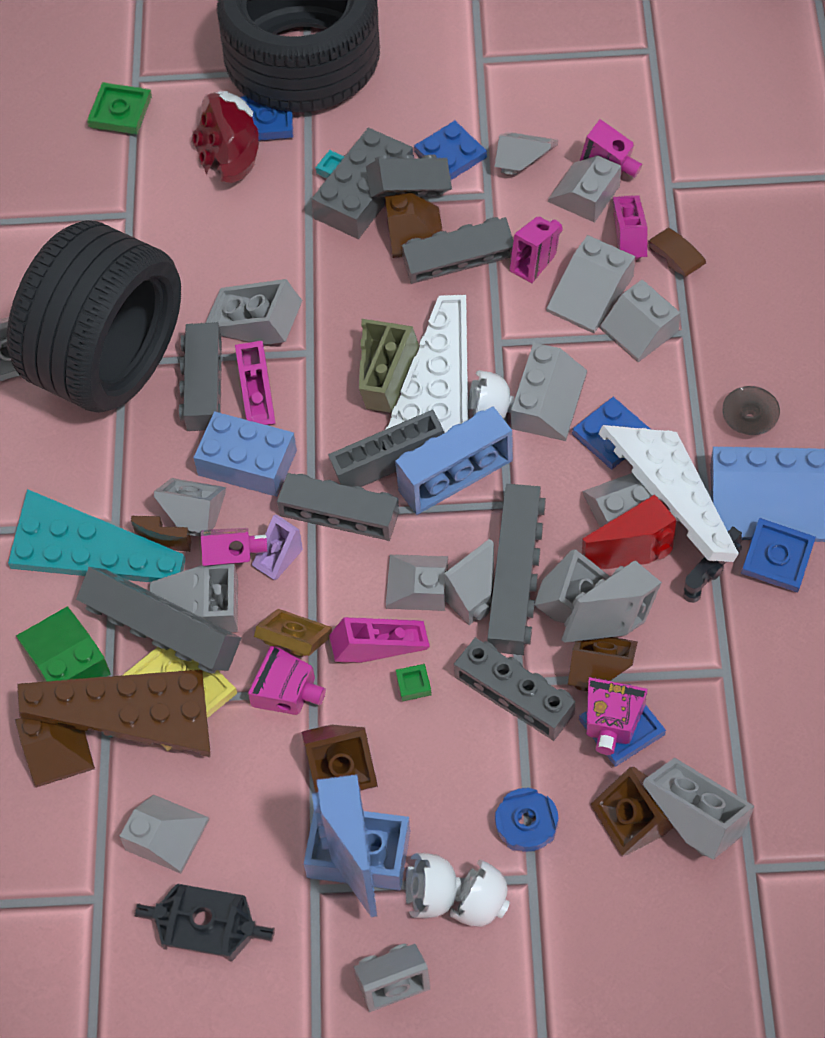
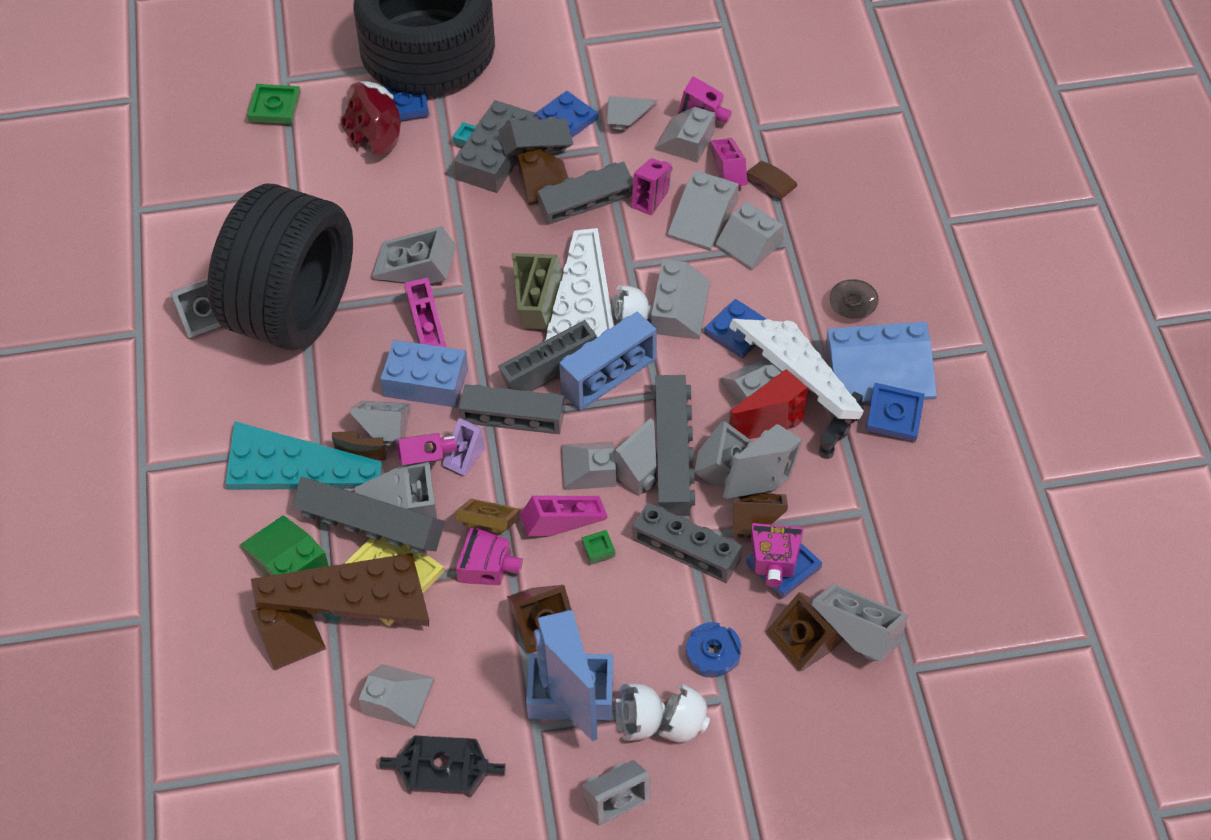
camera: 10 degrees left, 5 degrees down
dark grey brick [179,322,222,431] -> none

